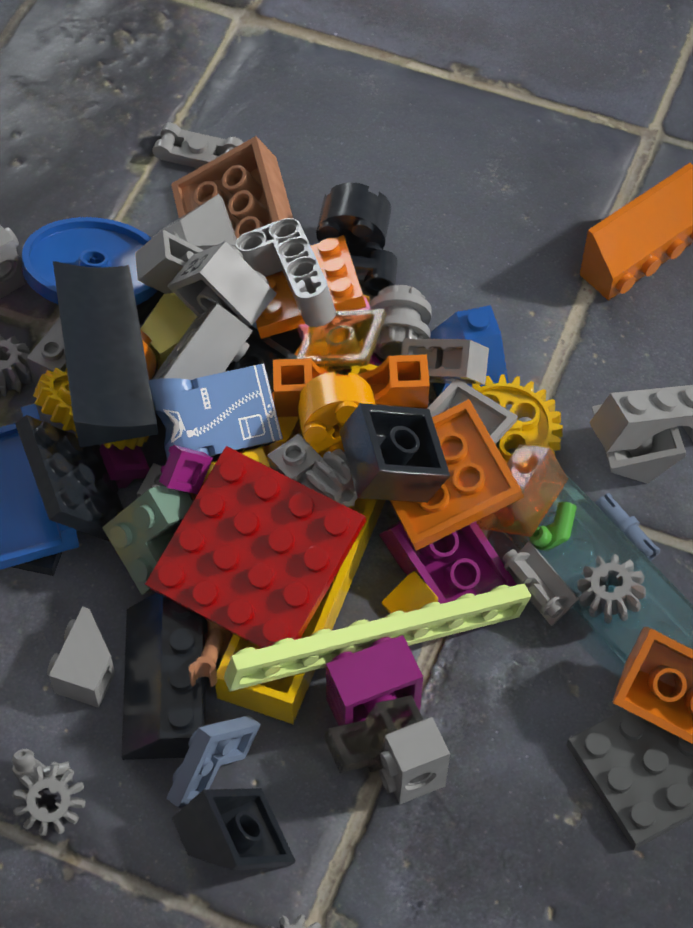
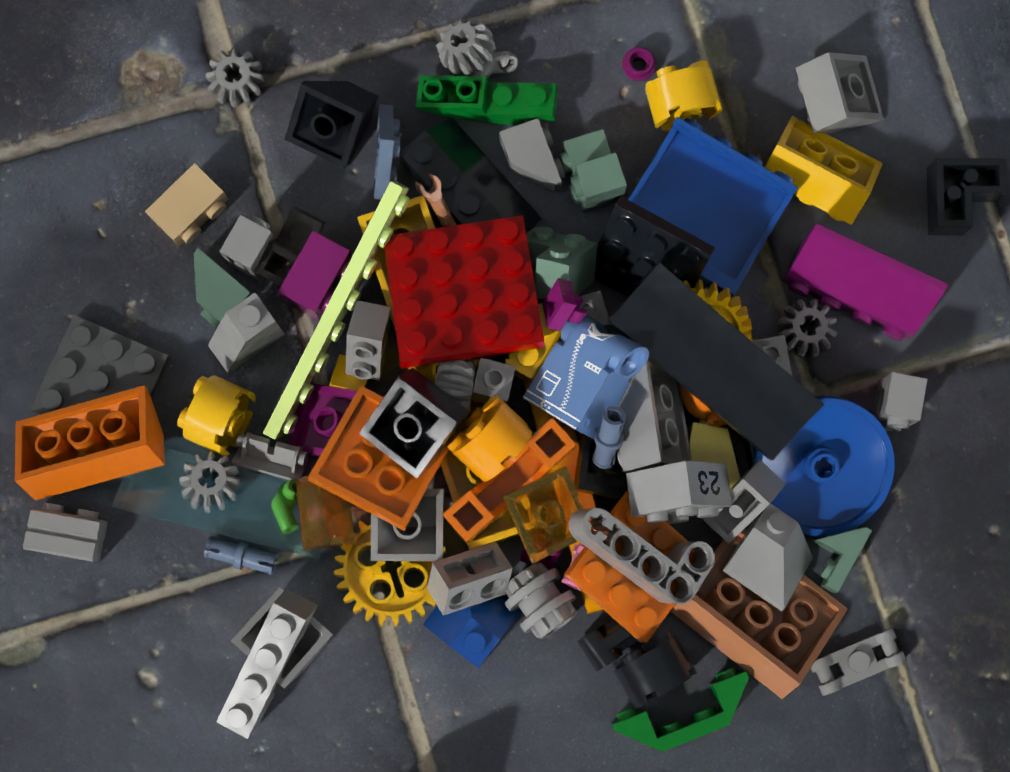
camera: 140 degrees right, 25 degrees up
none -> tan brick [145,163,229,247]
none -> yellow brick [177,375,256,456]
none -> sand green slope [193,248,252,327]
none -> light grey slope [208,293,285,374]
none -> light grey brick [345,300,391,381]
none -> green slope [416,75,558,125]
none -> sand green brick [559,129,627,213]
none -> sand blue pin [592,406,626,469]
none -> green slope [611,667,749,752]
none -> sand green slope [812,527,872,593]

